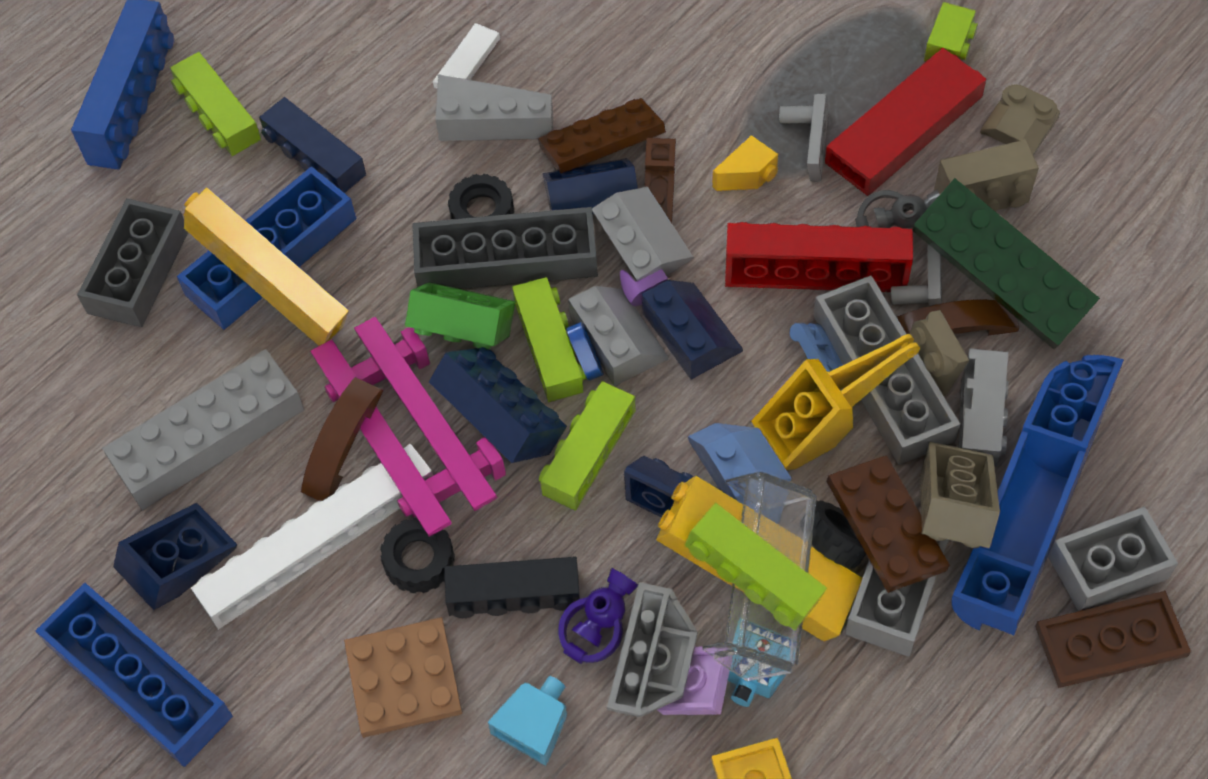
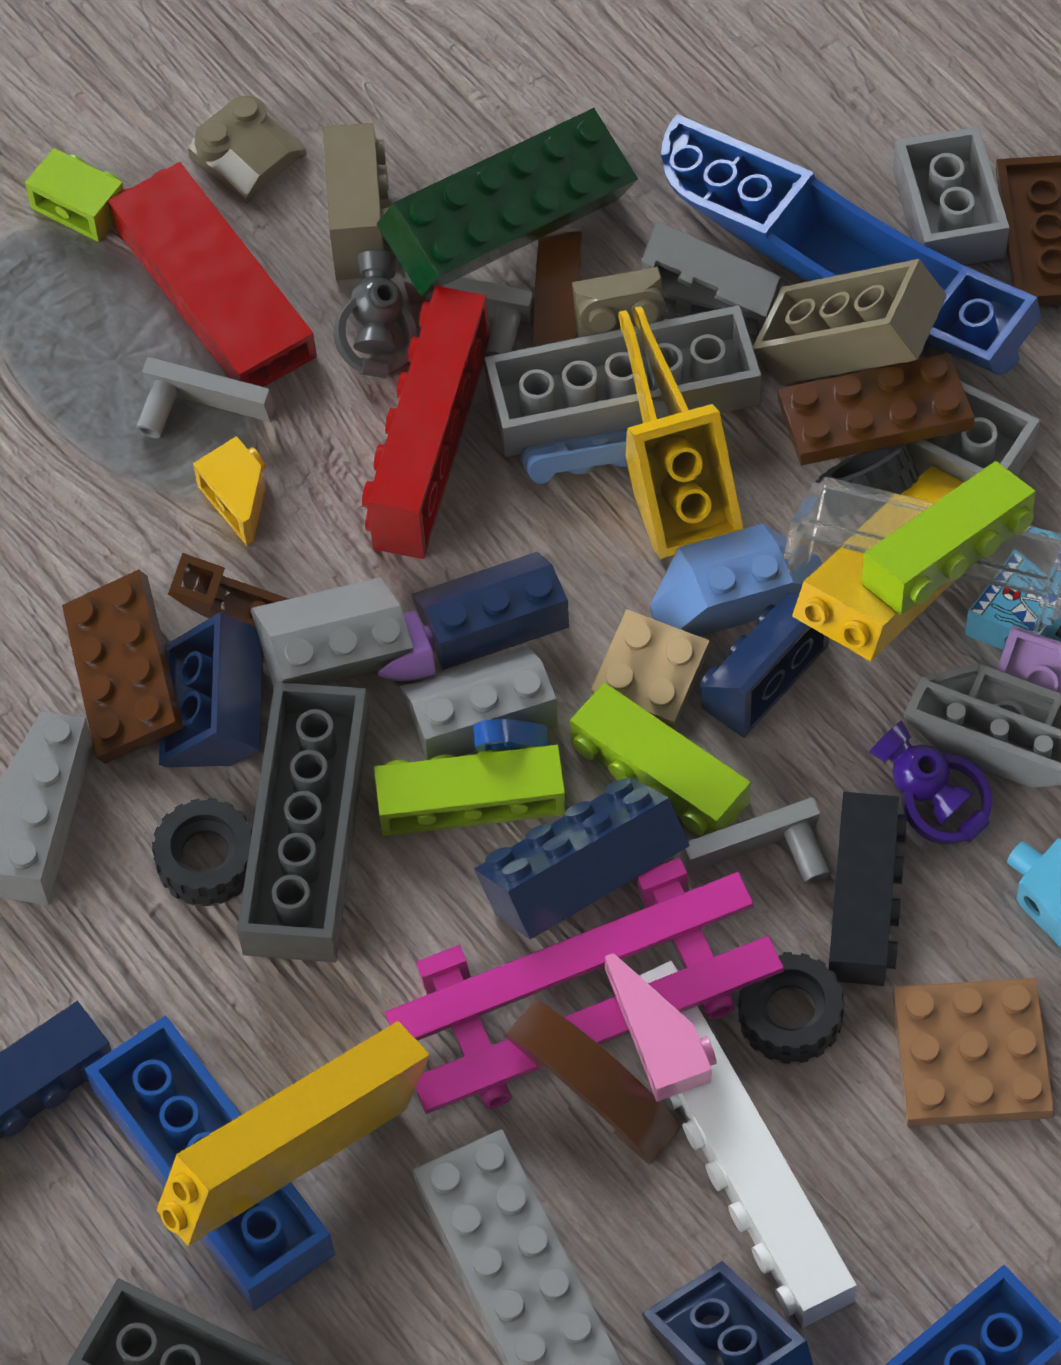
camera: 80 degrees left, 0 degrees up
bright green brick [405,282,516,349] -> none
none -> tan plate [591,609,711,727]
none -> bright pink slope [604,953,717,1102]
none -> light grey piece [680,797,831,885]

